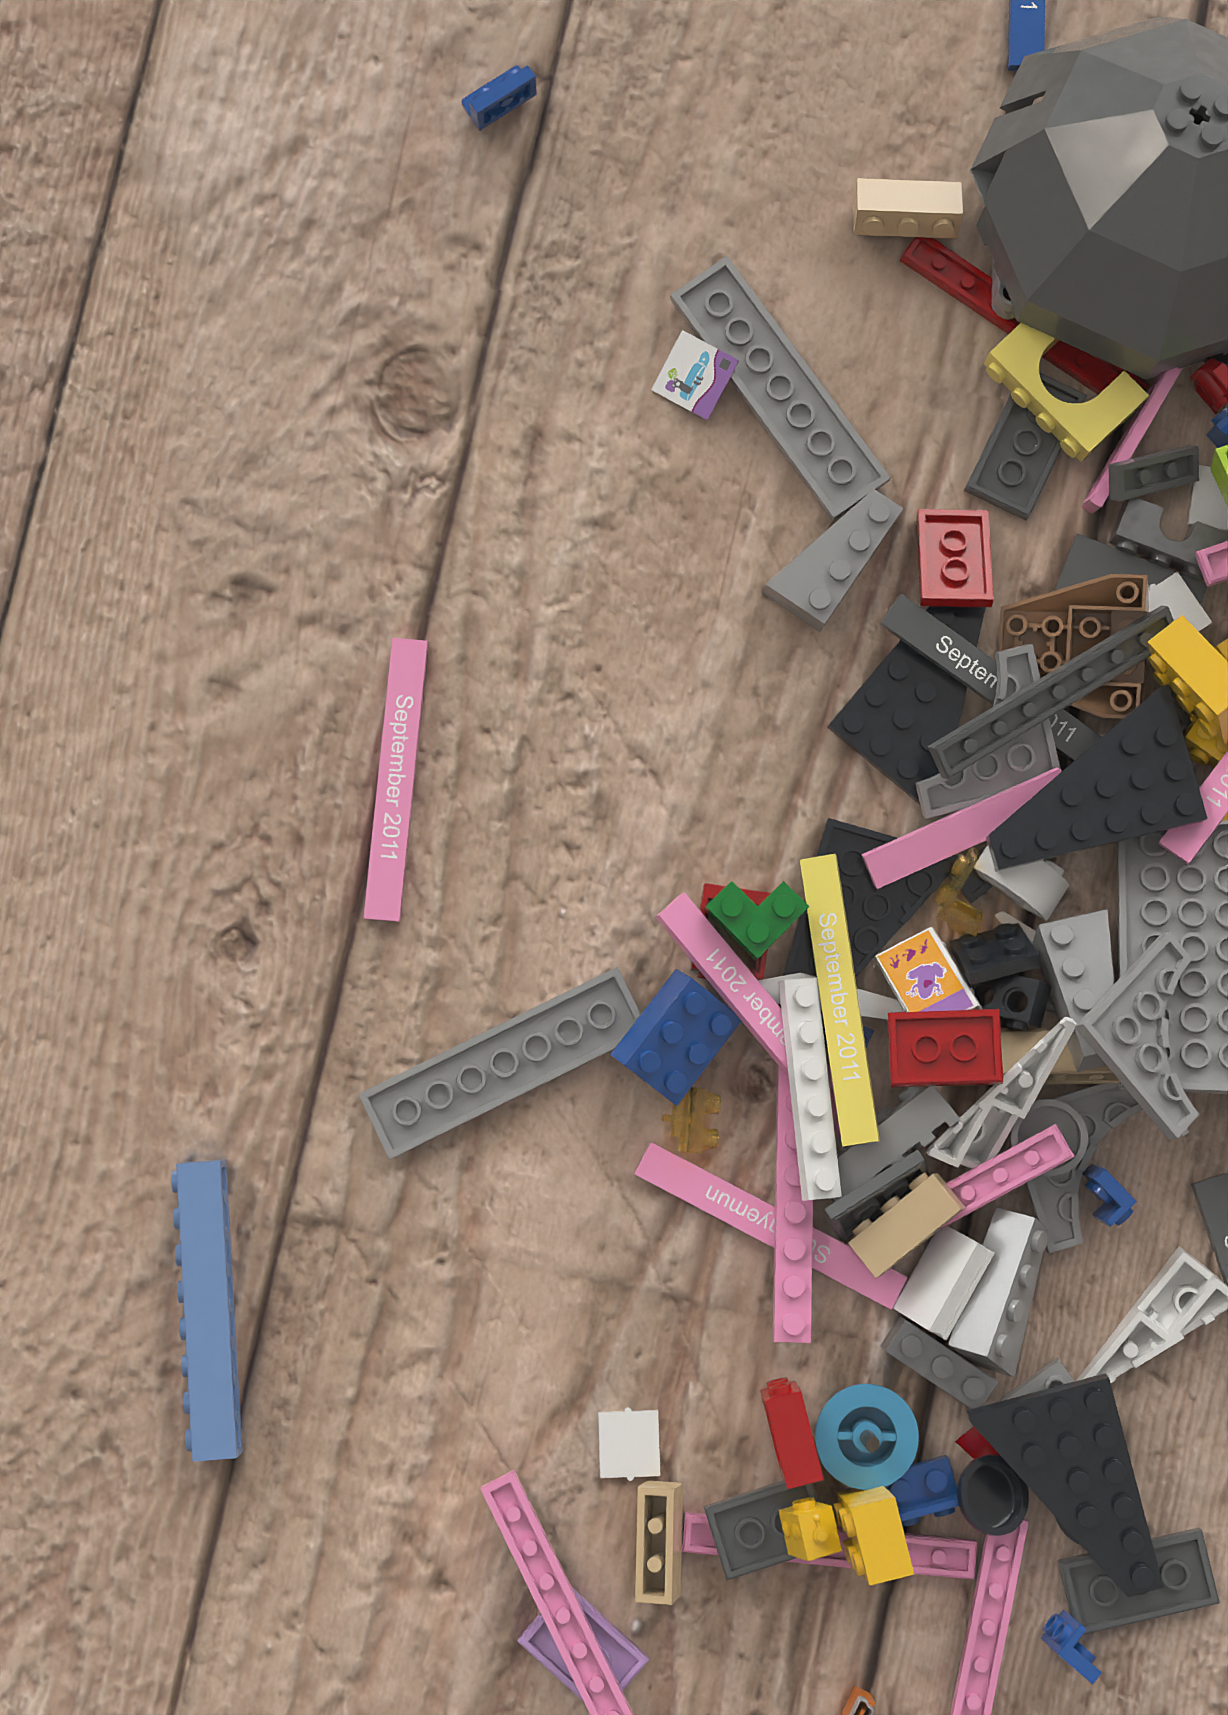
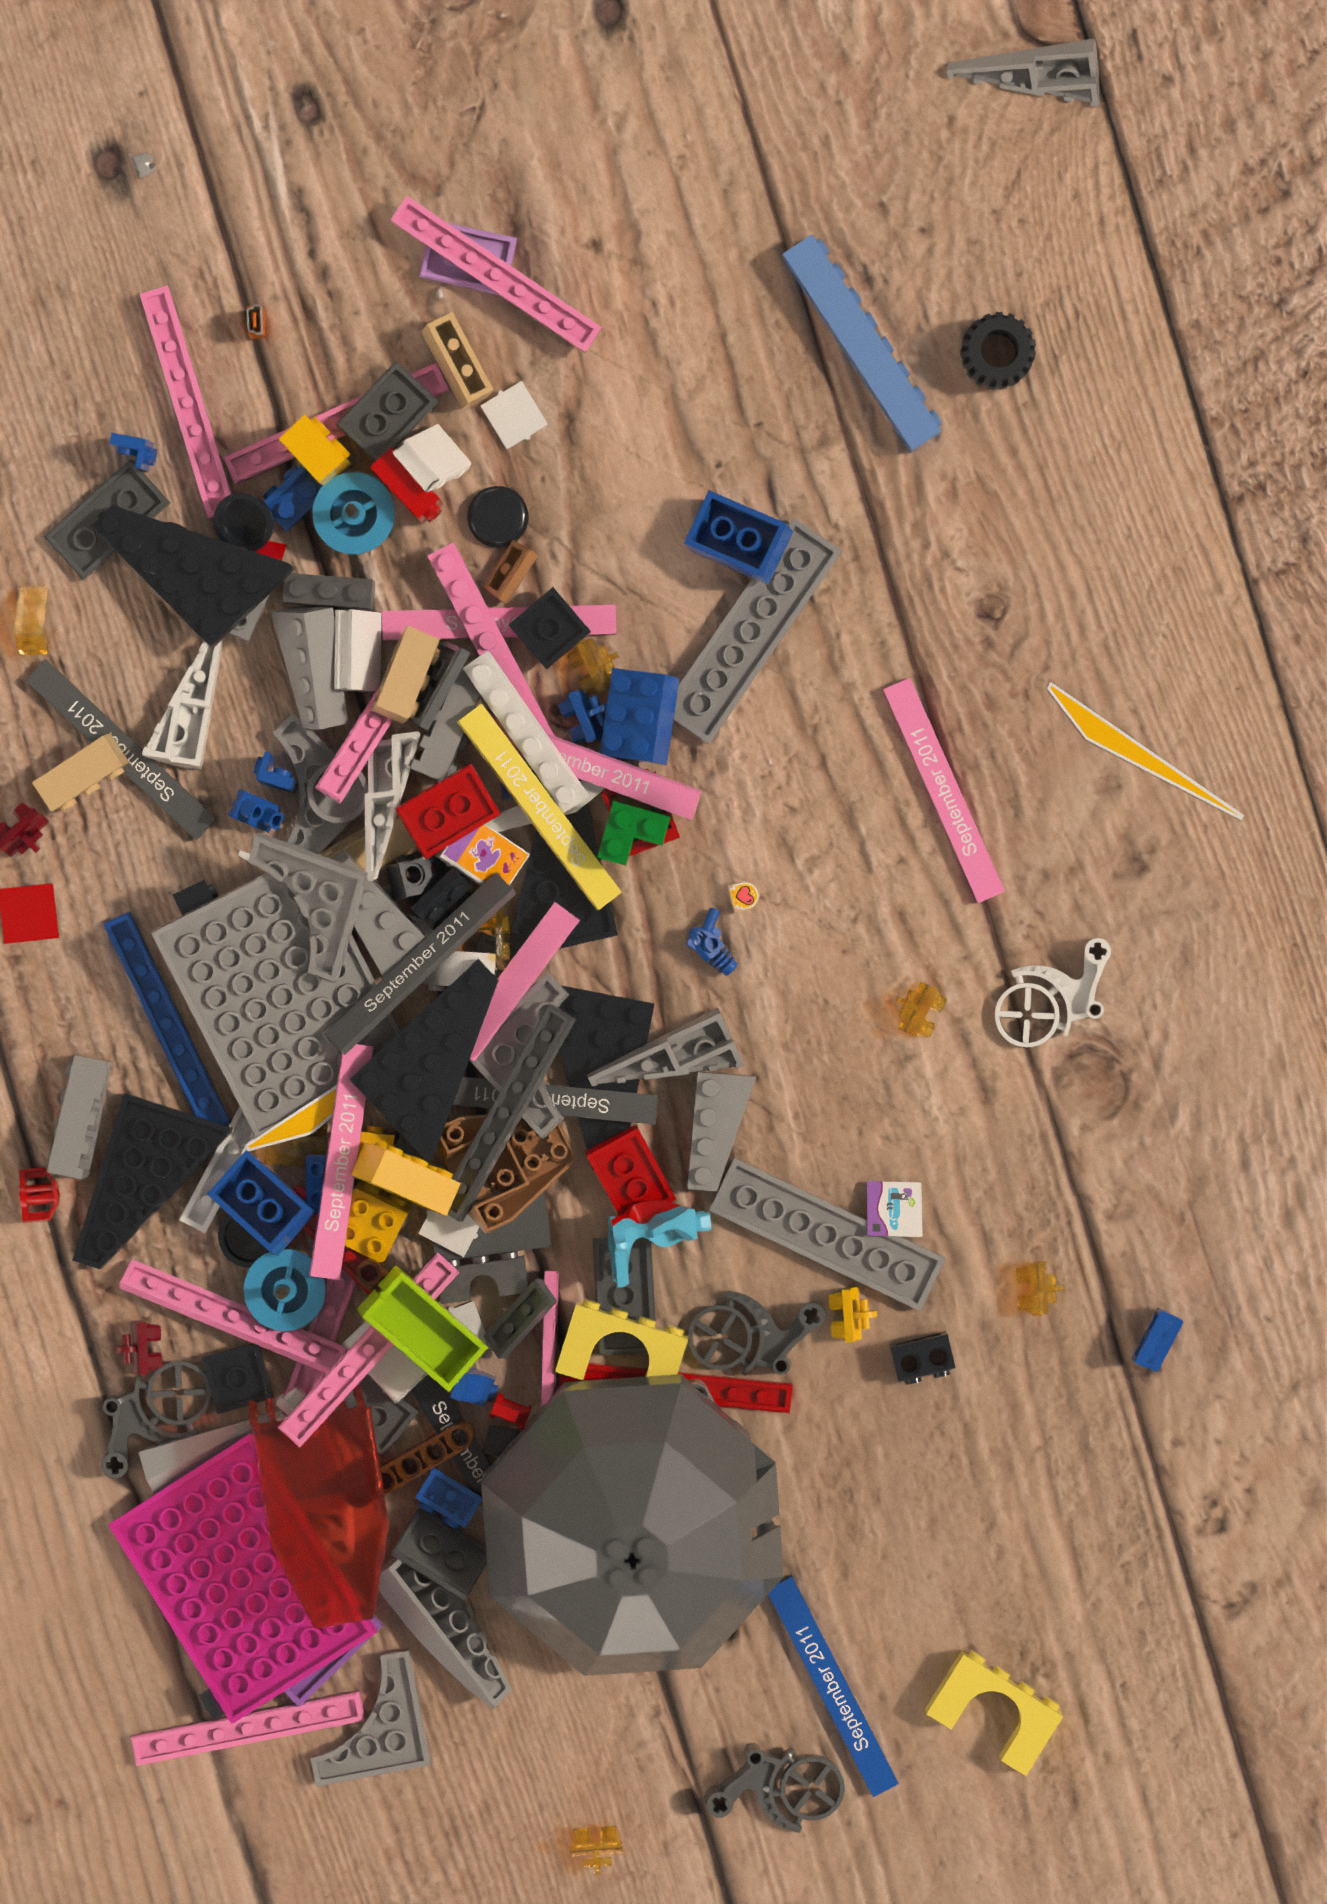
camera: 155 degrees right, 5 degrees up
yellow head [778,1497,842,1561] -> none
tan brick [853,178,963,239] -> none
none -> blue hips [227,789,284,833]
none -> dark grey tile [325,872,516,1055]
none -> white piece [393,424,471,492]
none -> black piece [467,486,529,548]
none -> medium nougat brick [482,539,538,605]
none -> black plate [509,587,591,670]
none -> blue hips [559,689,607,743]
none -> light grey wedge [587,1007,745,1086]
none -> medium azure hips [607,1200,711,1288]
none -> blue brick [684,490,793,585]
none -> blue piece [686,908,738,976]
none -> dark grey piece [688,1290,826,1376]
none -> tile [727,881,760,914]
none -> yellow hips [829,1287,878,1343]
none -> black brick [889,1331,956,1385]
none -> clear yellow hips [895,982,947,1037]
none -> black tyre [960,312,1036,390]
none -> white piece [995,938,1111,1047]
none -> clear yellow hips [1016,1261,1065,1316]
none -> yellow sticker [1047,682,1244,820]

